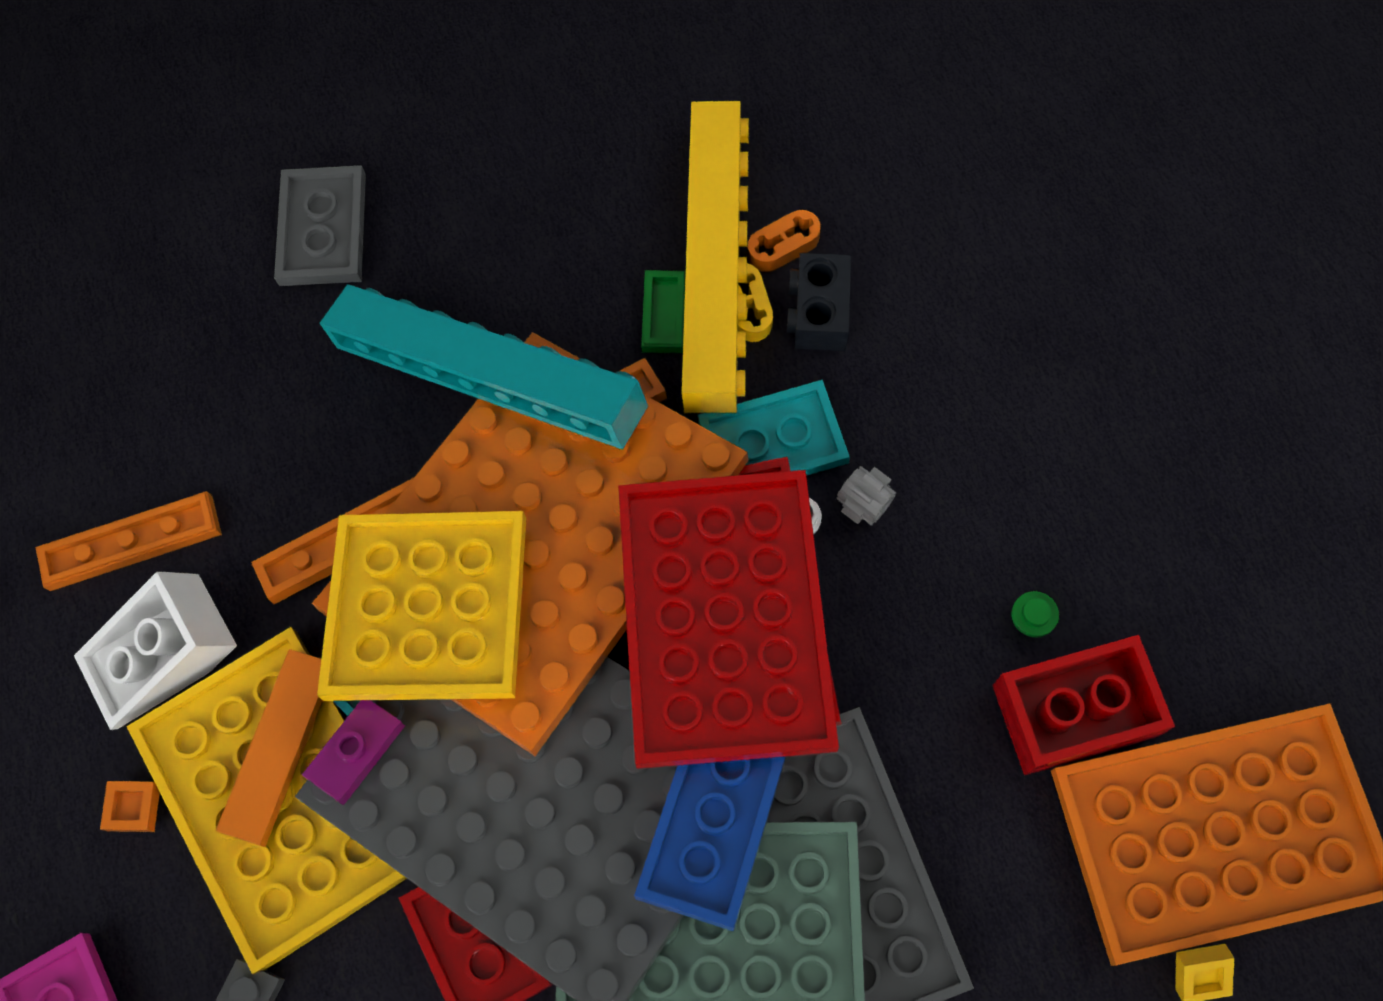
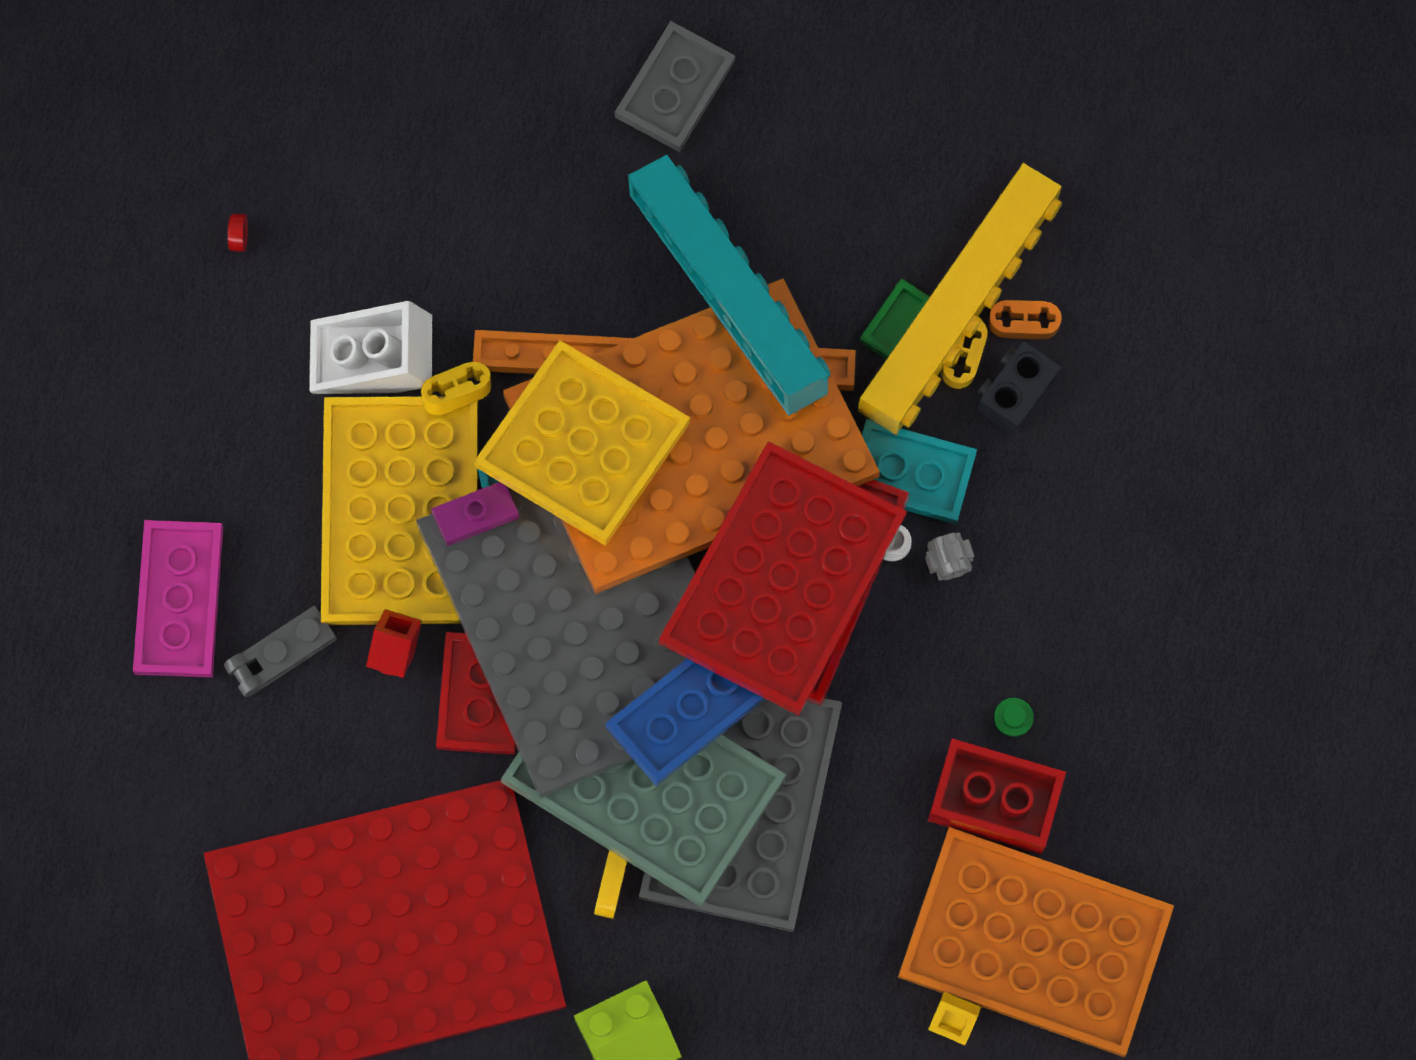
camera: 25 degrees right, 5 degrees up
orange tile [35,491,222,591] -> none
orange plate [100,781,160,832] -> none
orange tile [216,649,323,847] -> none
none -> red brick [366,609,422,678]
none -> yellow beam [421,362,491,415]

